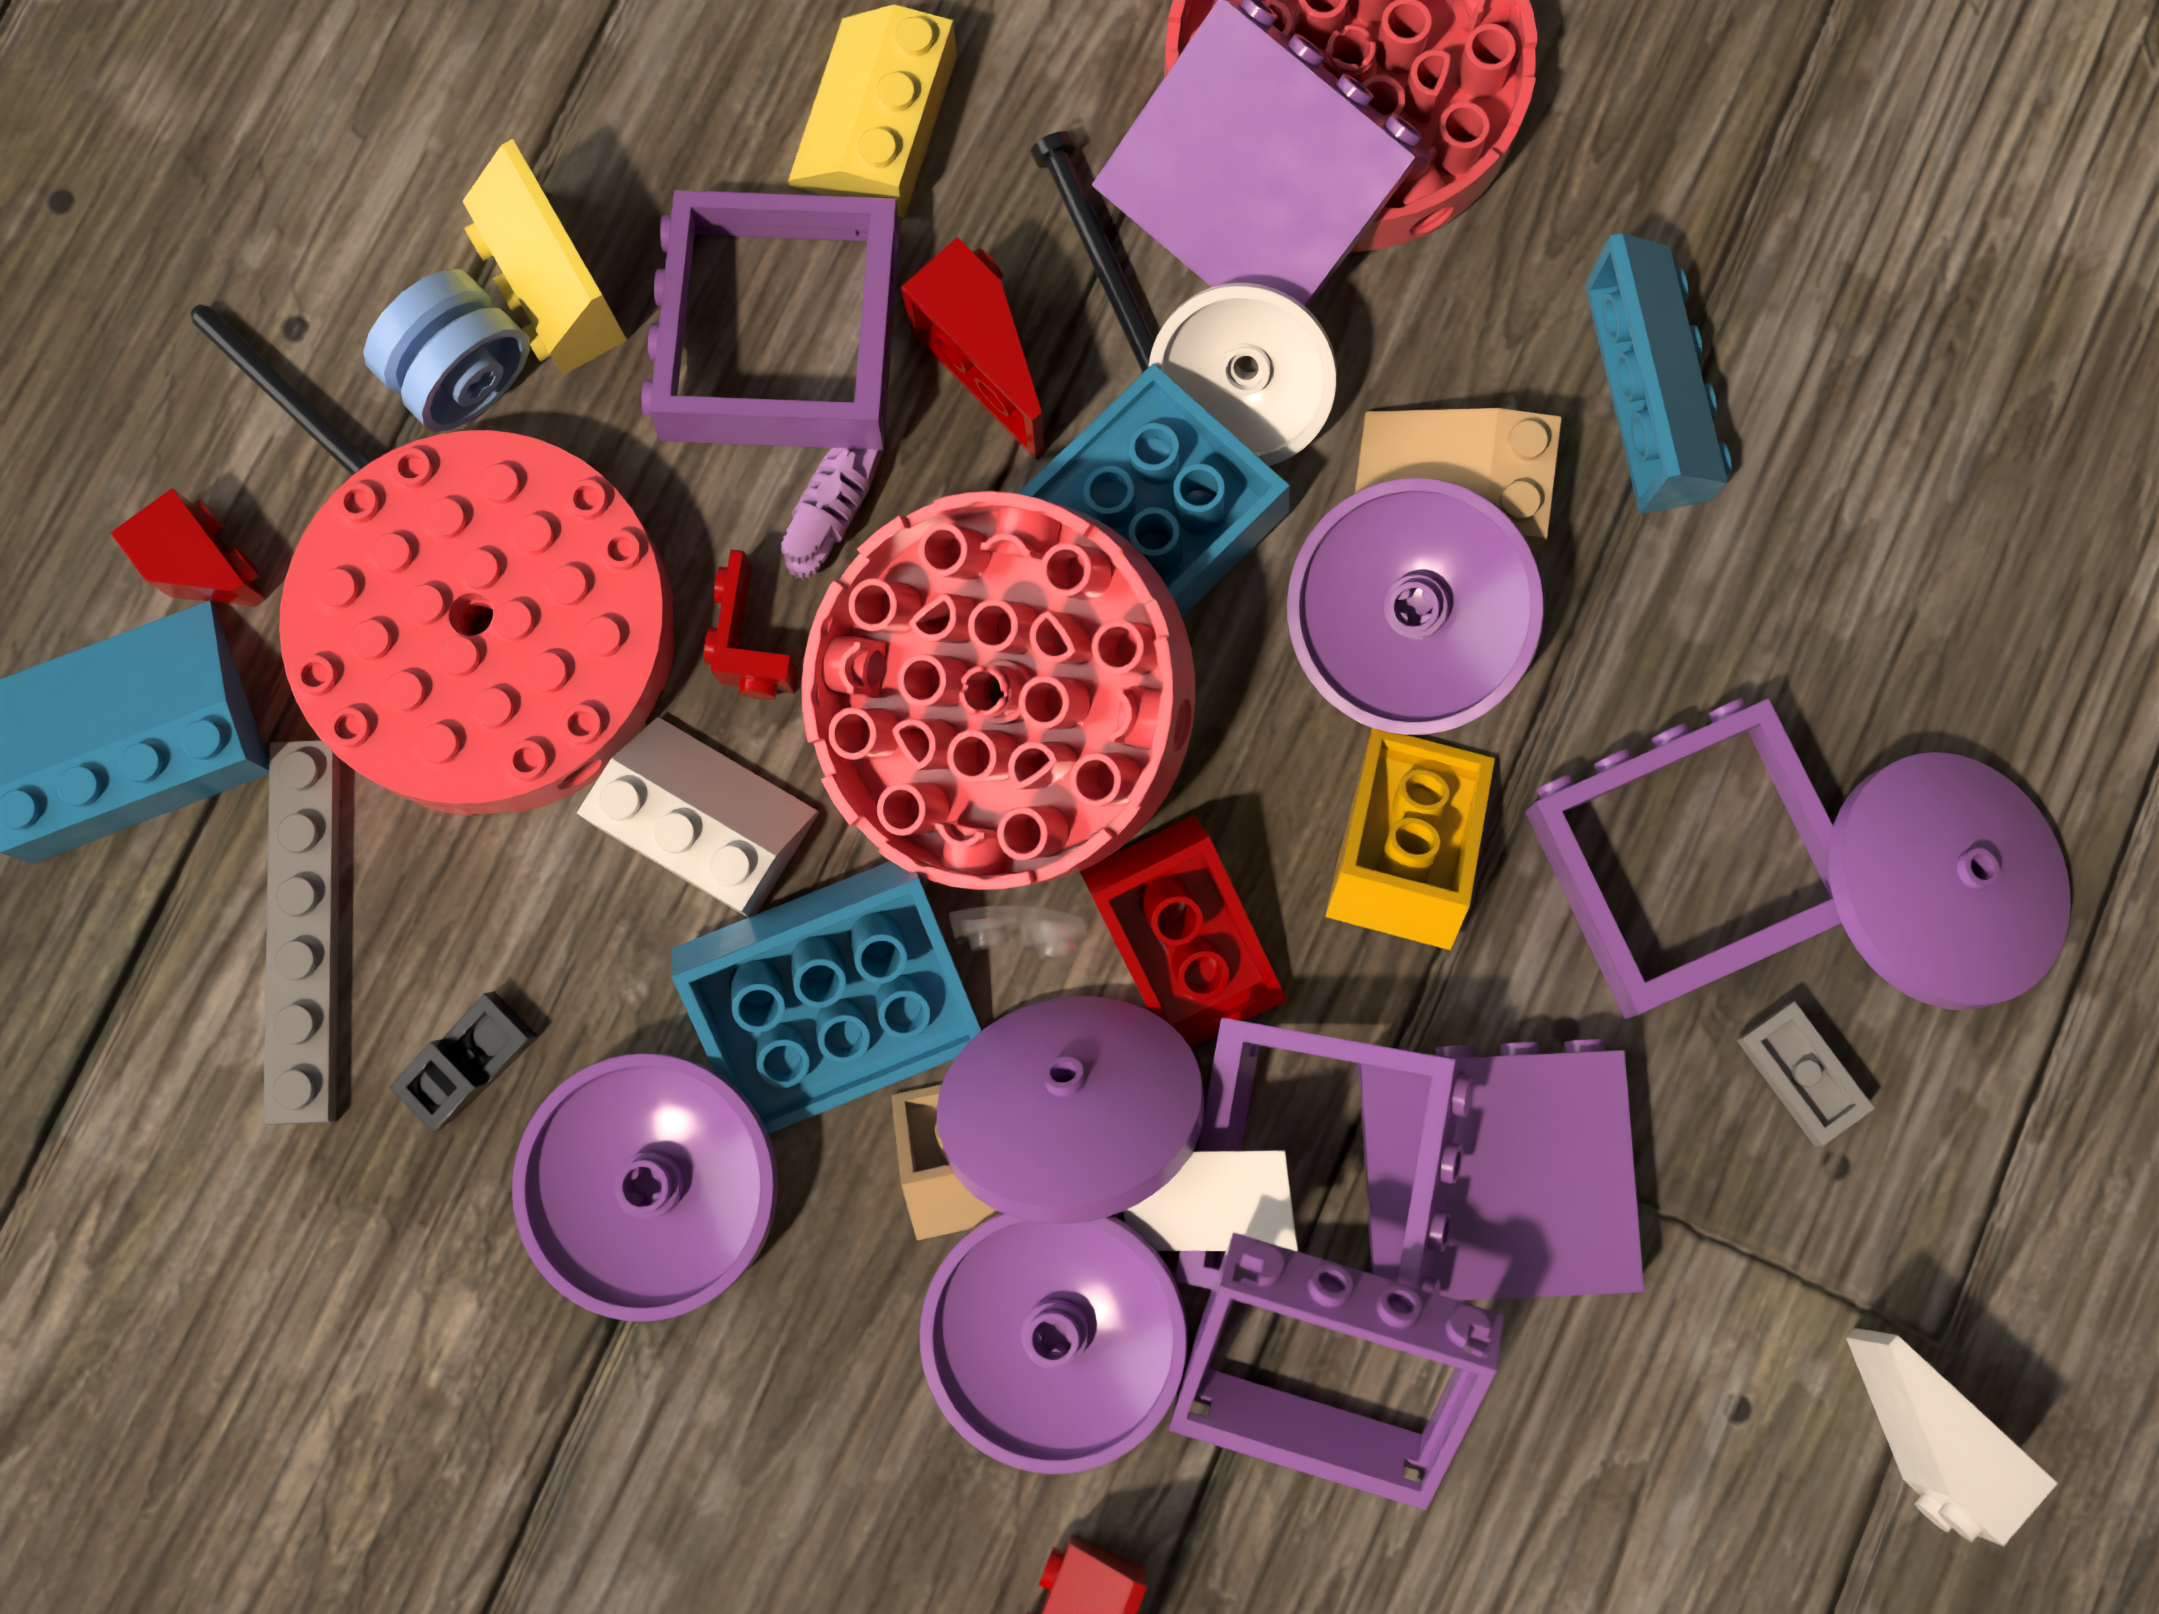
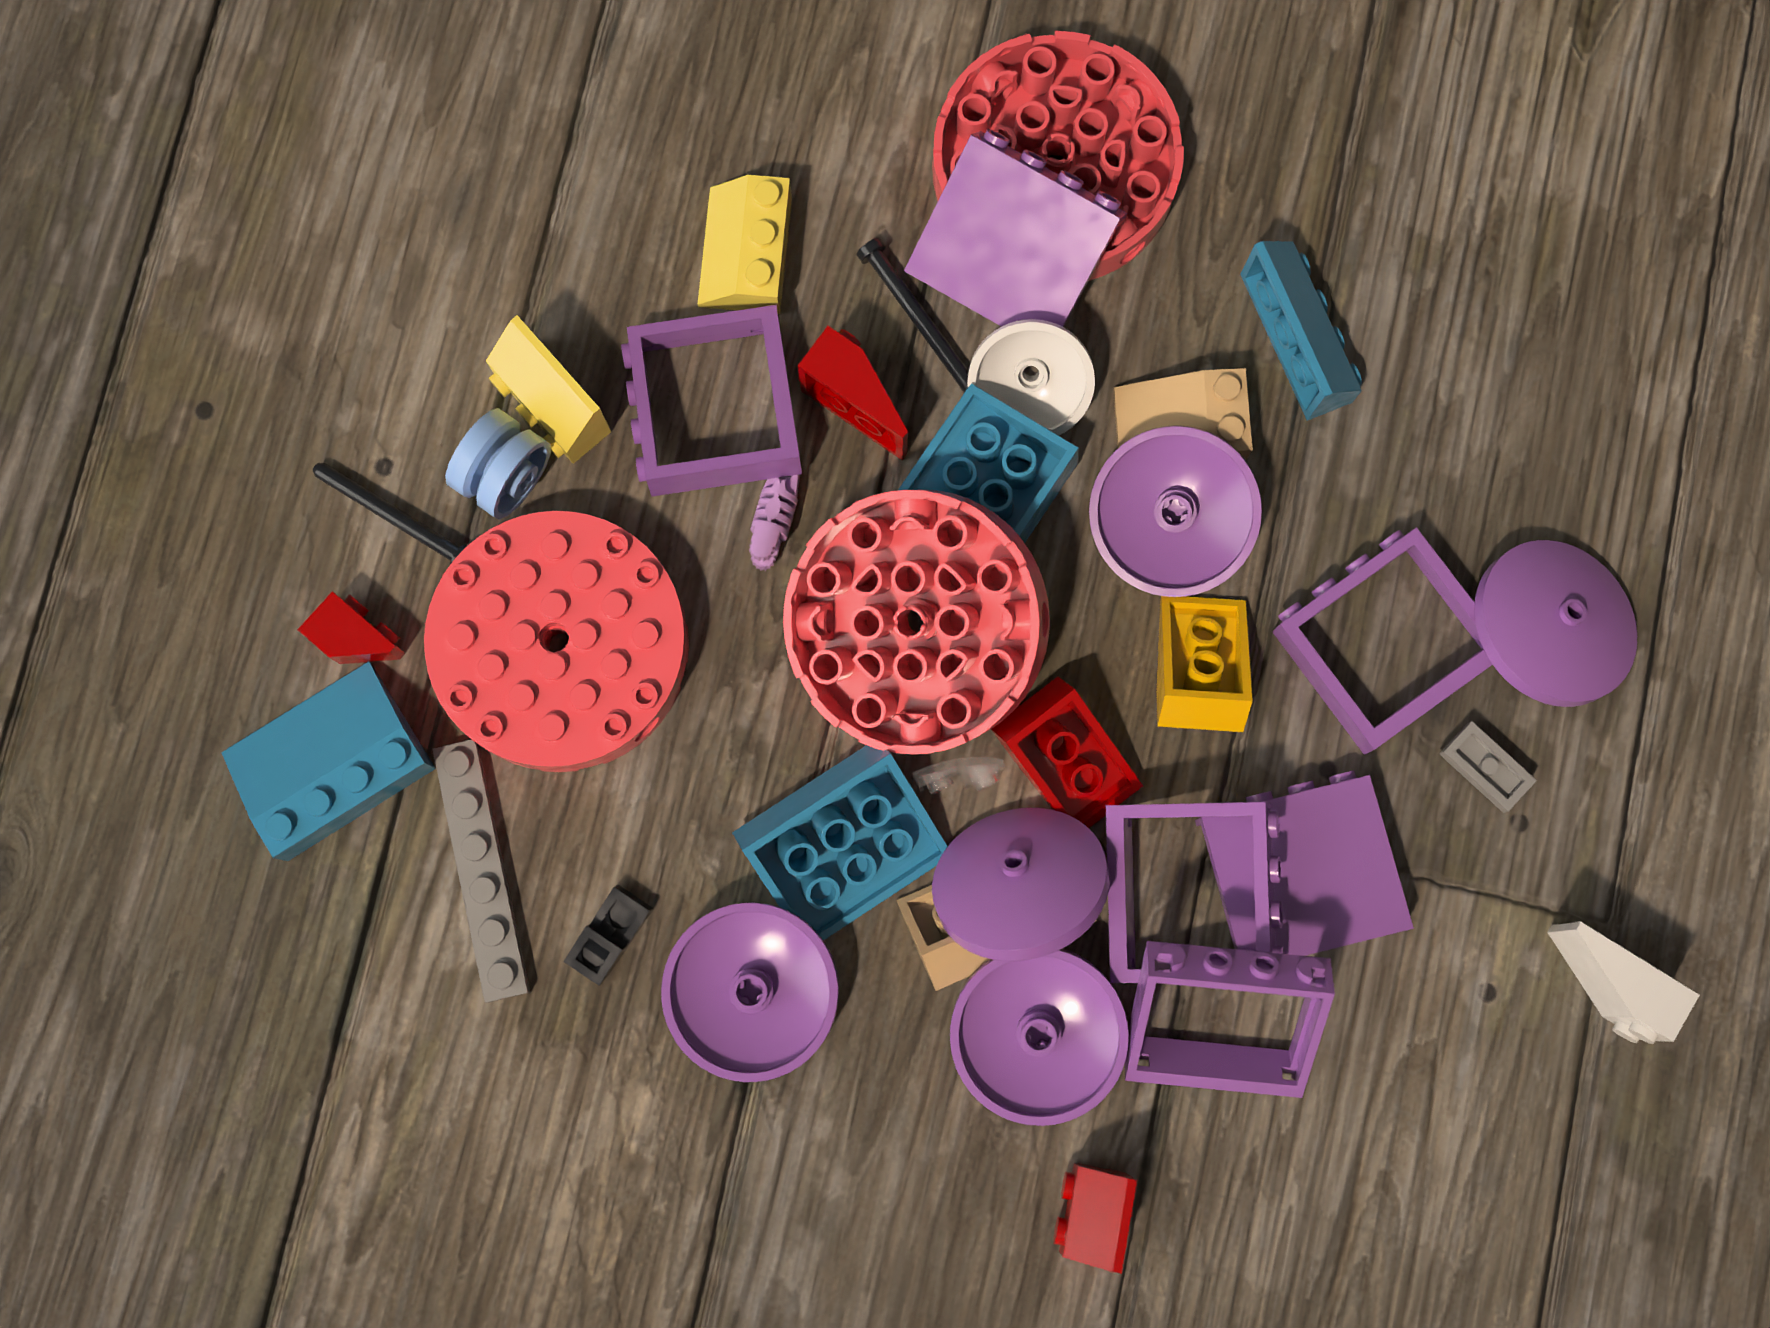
camera: 15 degrees left, 0 degrees up
slope [577,717,819,918] -> none
red bracket [704,549,798,700] -> none
white sticker [1124,1151,1298,1251] -> none

